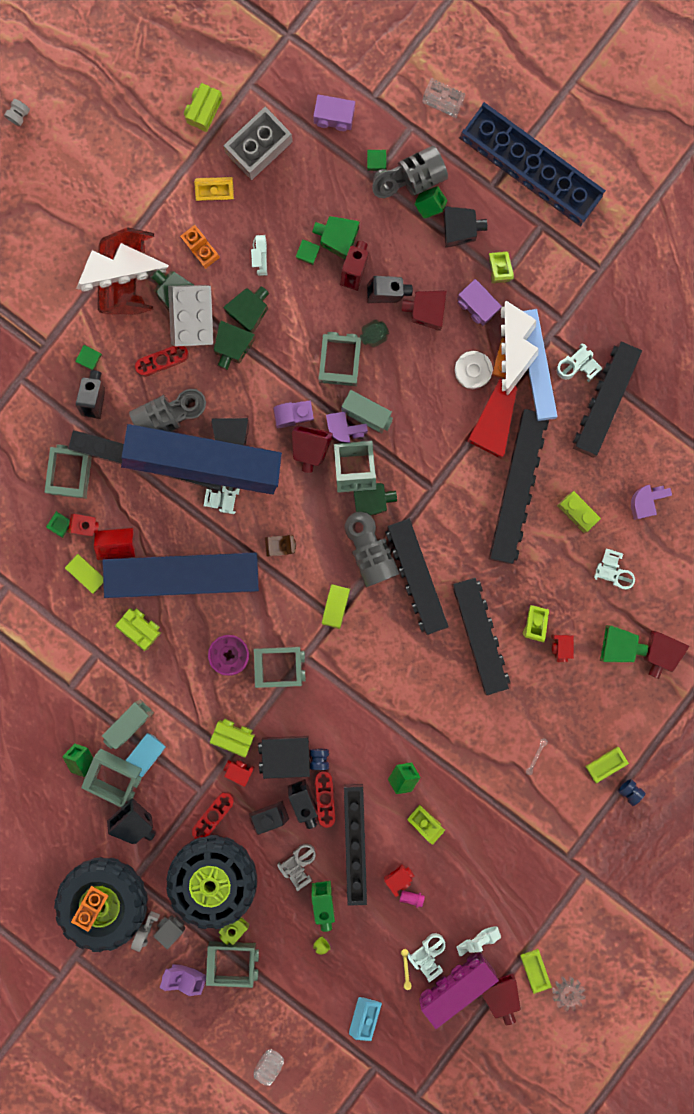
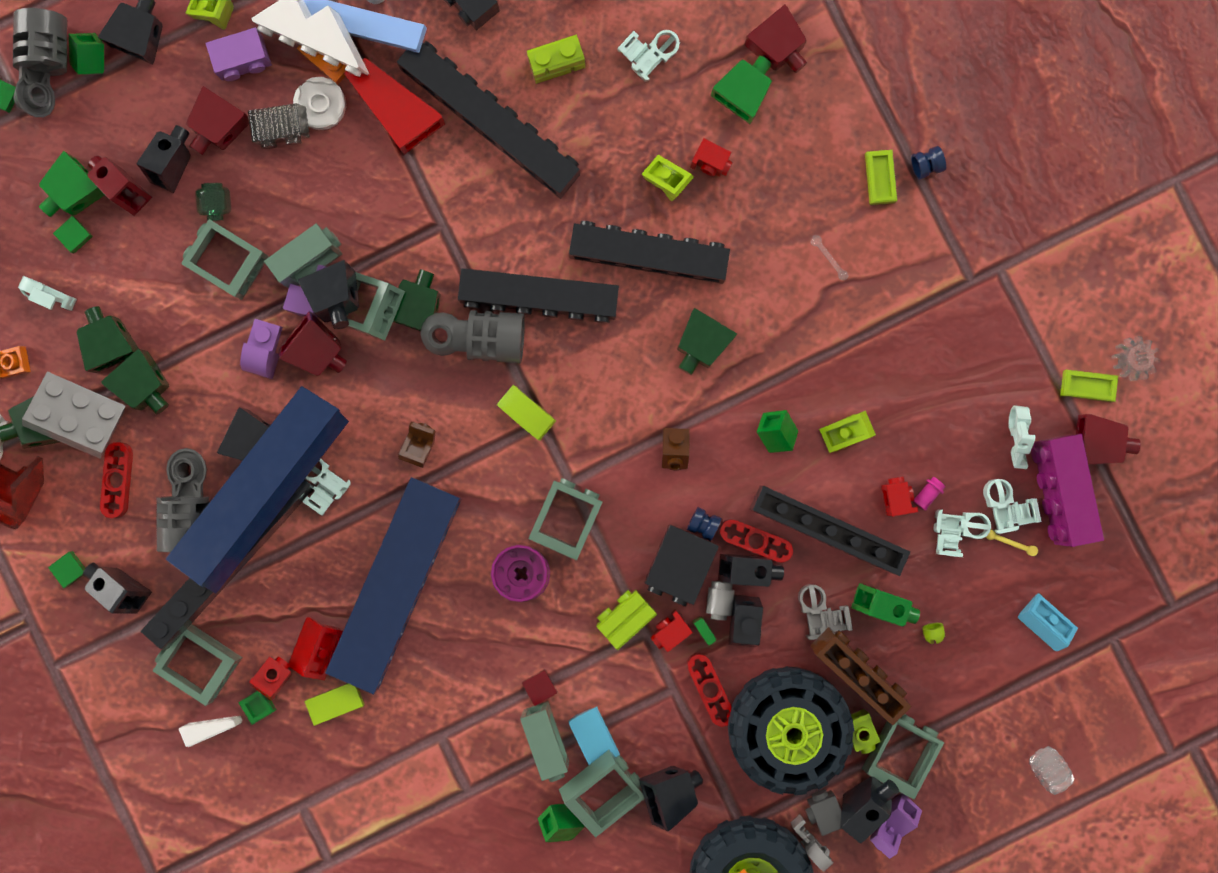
camera: 60 degrees left, 0 degrees up
lime brick [115,608,161,651] -> none
none -> white slope [179,716,243,747]
none -> clear smoke brick [248,103,310,149]
none -> black torso [298,260,359,329]
none -> dark red tile [522,669,558,706]
none -> reddish brown bracket [662,428,690,471]
none -> dark green torso [677,308,737,376]
none -> green tile [693,616,716,646]
none -> light grey brick [706,581,735,620]
none -> reddish brown brick [810,627,912,726]
none -> black torso [840,777,899,844]
none -> light aqua piece [933,509,991,557]

